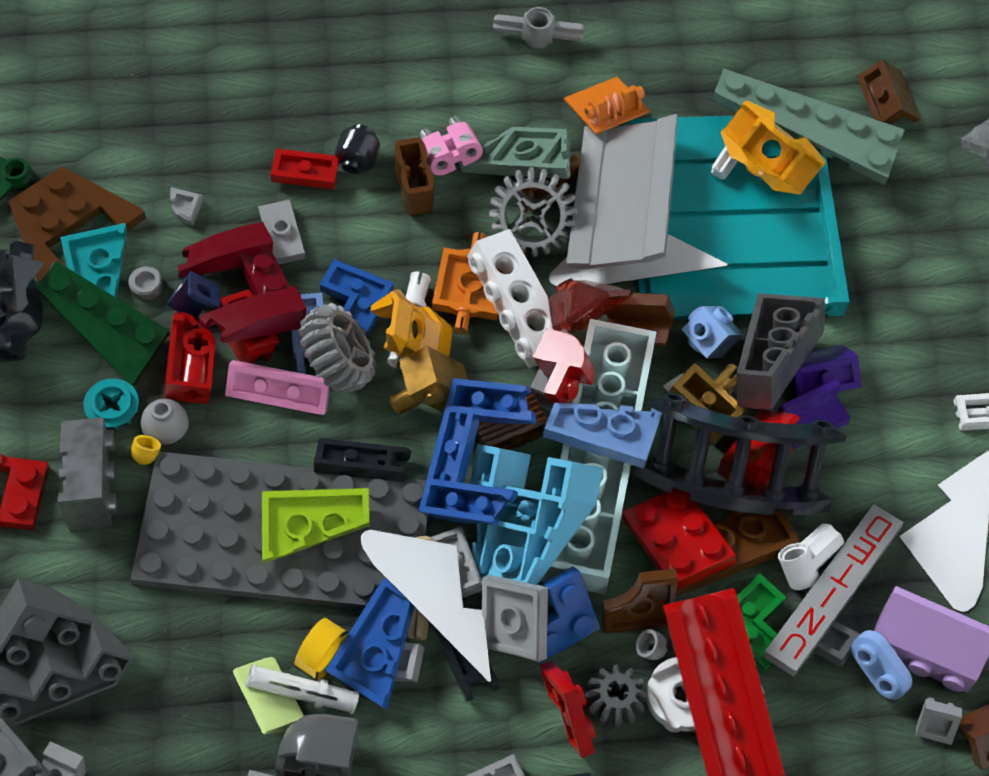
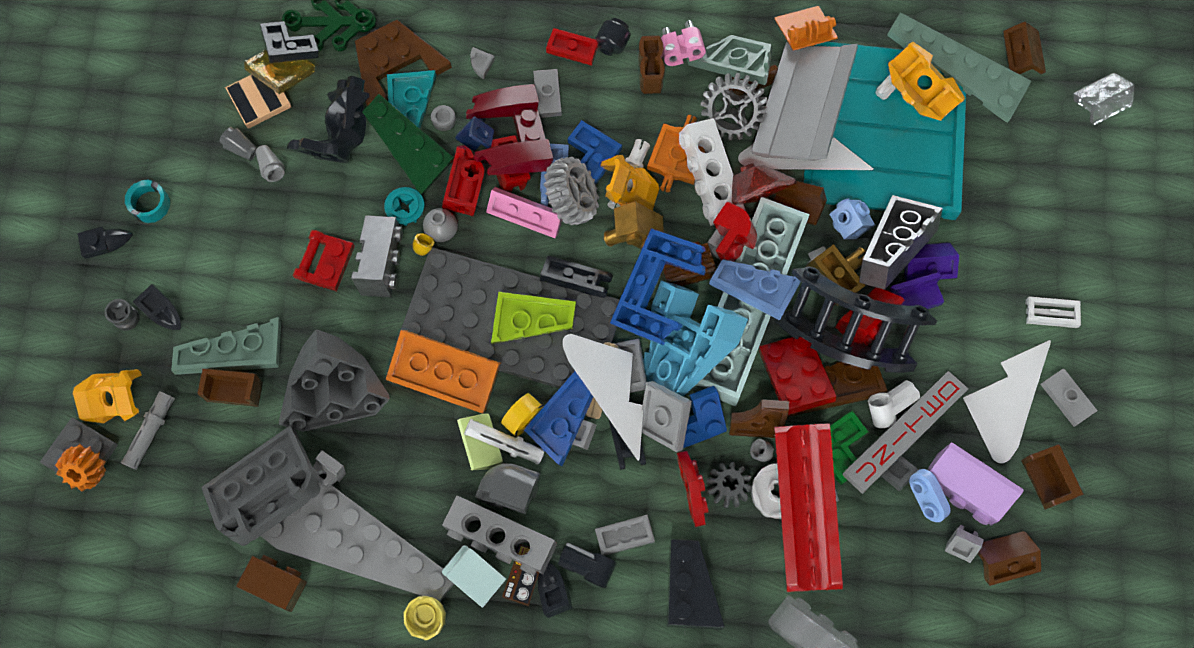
camera: 15 degrees right, 10 degrees up
none -> orange plate [386,330,501,414]

